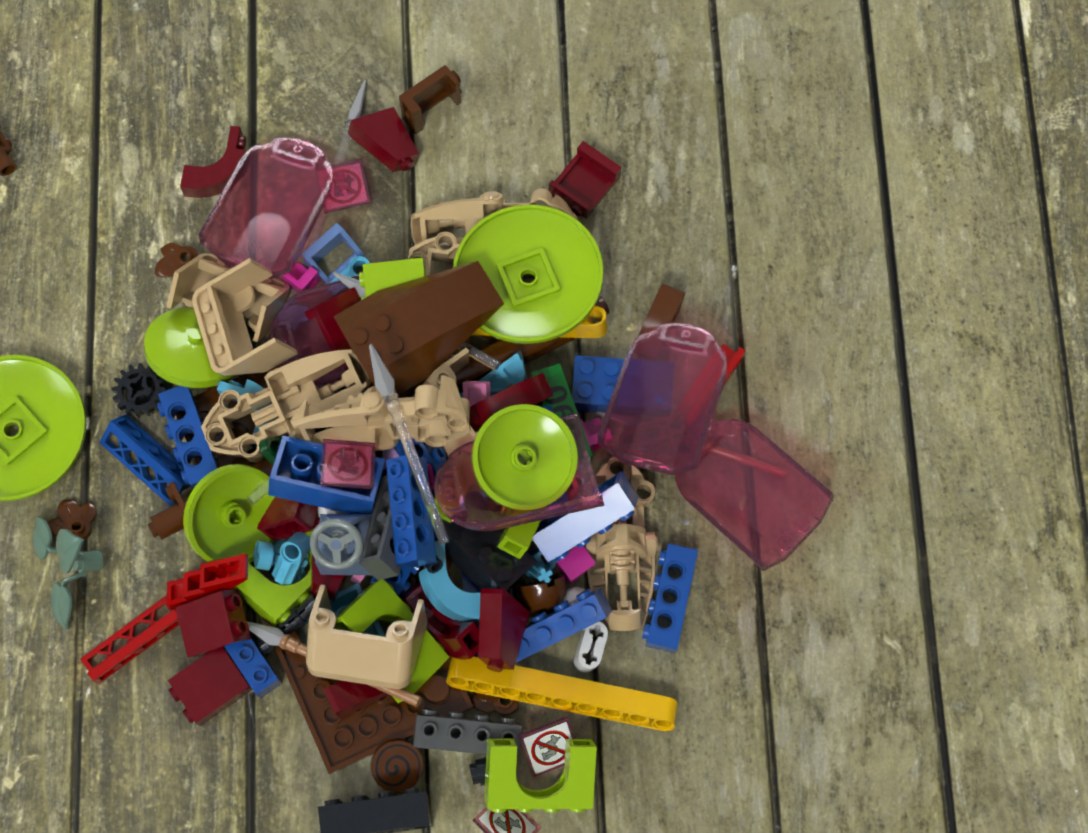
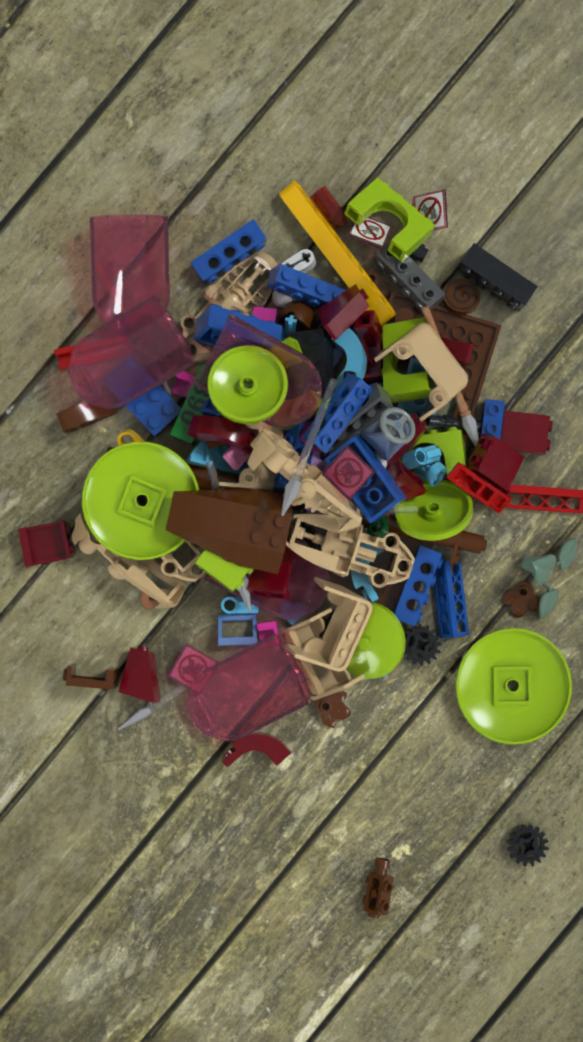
camera: 140 degrees left, 15 degrees up
none -> clear red brick [310,186,348,229]

